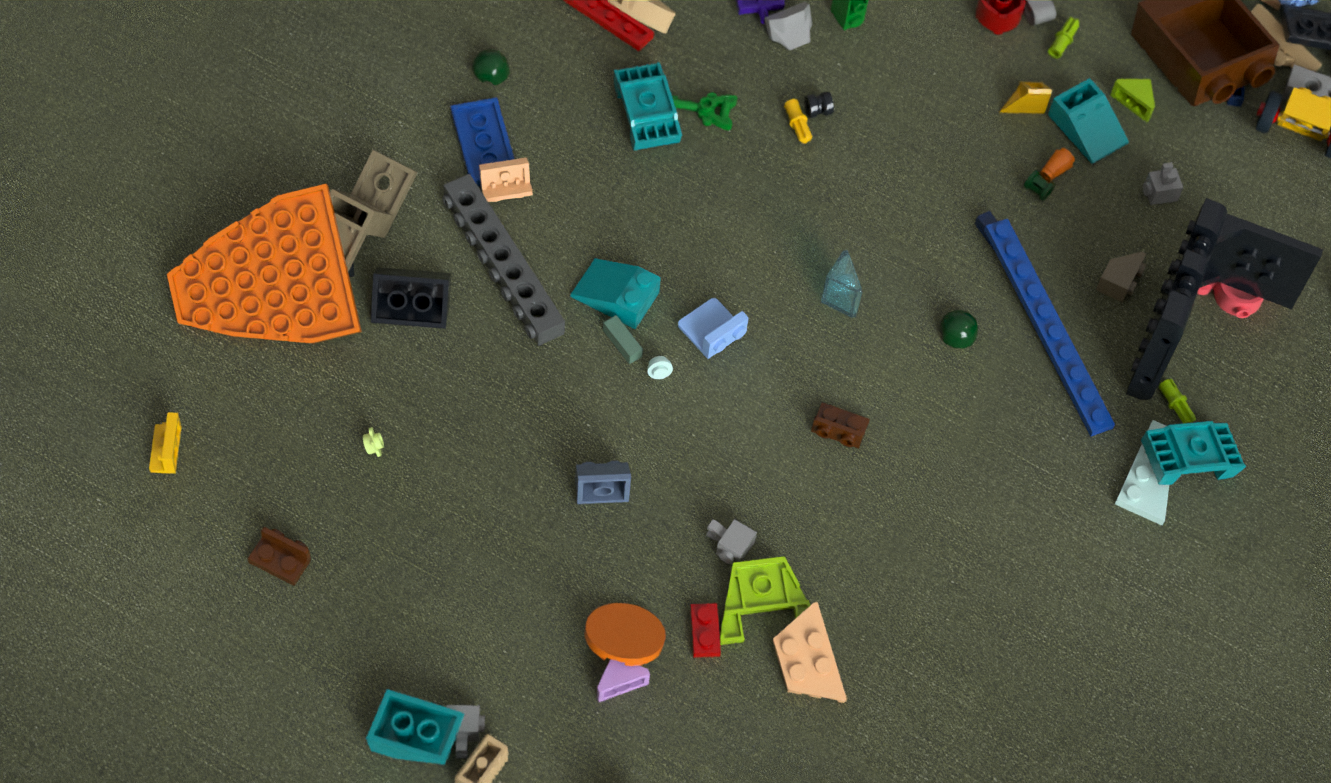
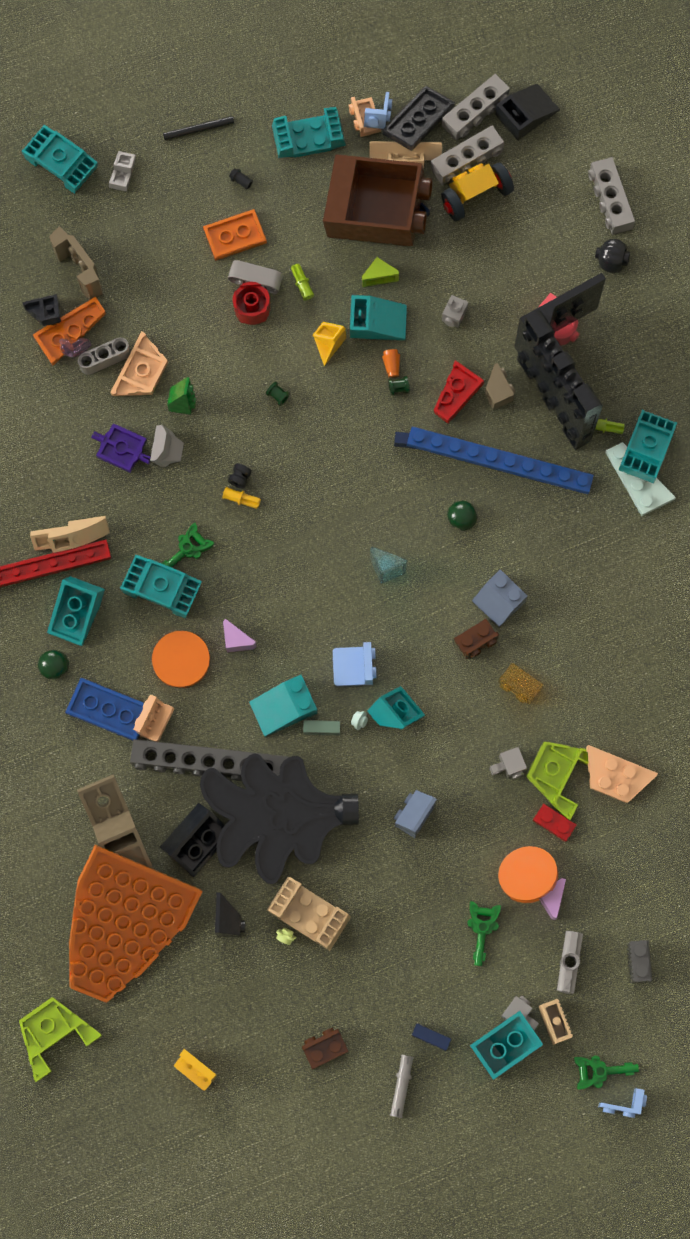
camera: 45 degrees left, 15 degrees up
none -> lime wing [19,997,102,1082]
none -> teal slope [47,576,105,646]
none -> orange tile [152,631,210,688]
none -> black plant [200,753,359,884]
none -> black slope [215,892,245,937]
none -> lavender slope [223,619,256,652]
none -> dark green bush [266,381,290,406]
none -> tan plate [266,877,351,951]
none -> teal slope [367,686,425,729]
none -> light grey pin [390,1055,414,1118]
none -> dark blue piece [411,1024,451,1051]
none -> red wing [434,360,484,424]
none -> green piece [467,901,501,966]
none -> sand blue slope [472,570,528,627]
none -> clear yellow bracket [498,663,543,705]
none -> light grey piece [557,931,583,994]

